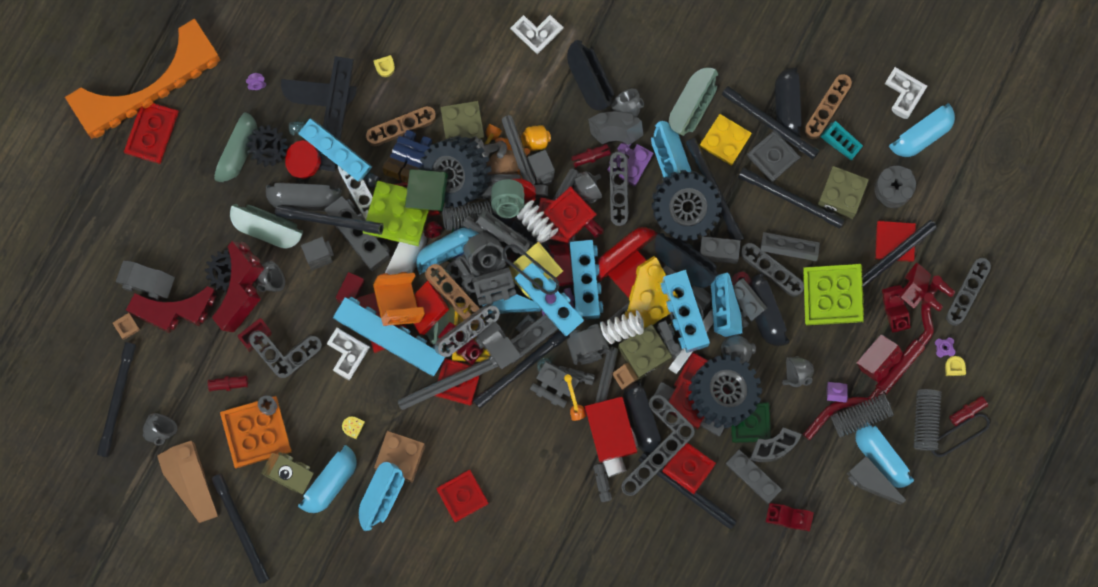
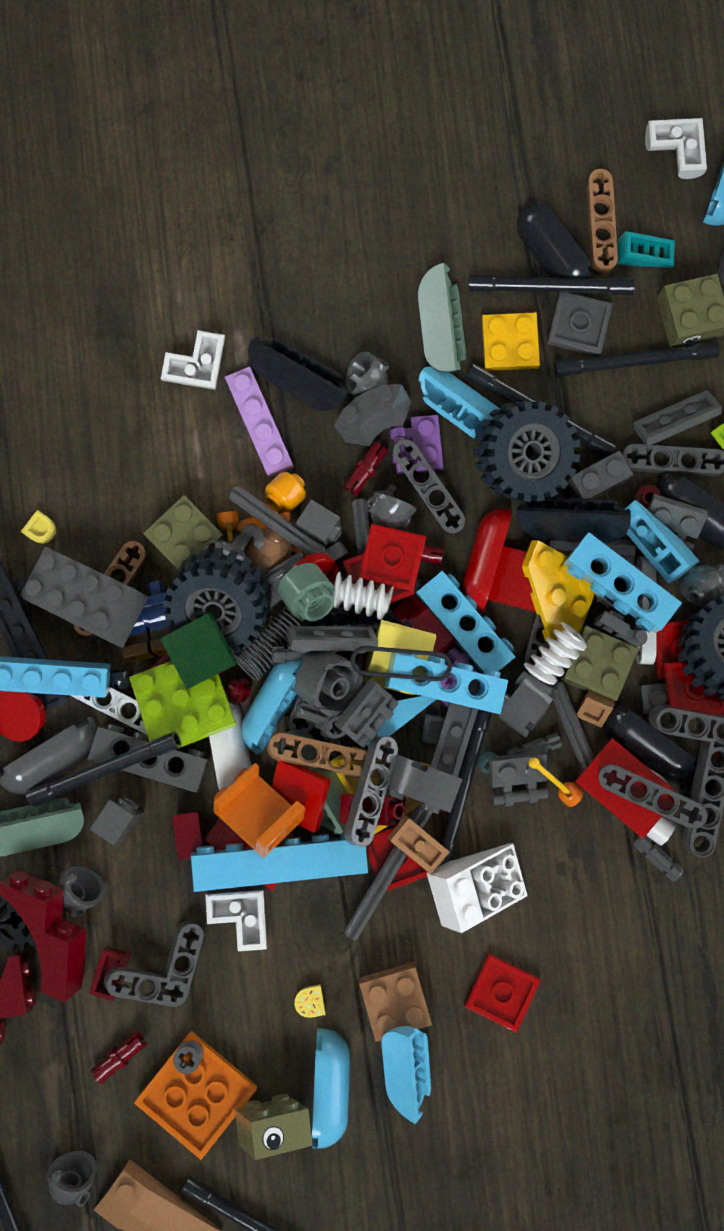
camera: 35 degrees left, 5 degrees up
none -> dark grey brick [19,547,149,648]
none -> lavender plate [225,367,293,478]
none -> medium nougat plate [387,815,449,874]
none -> white slope [427,843,527,933]
none -> dark grey beam [598,764,707,829]

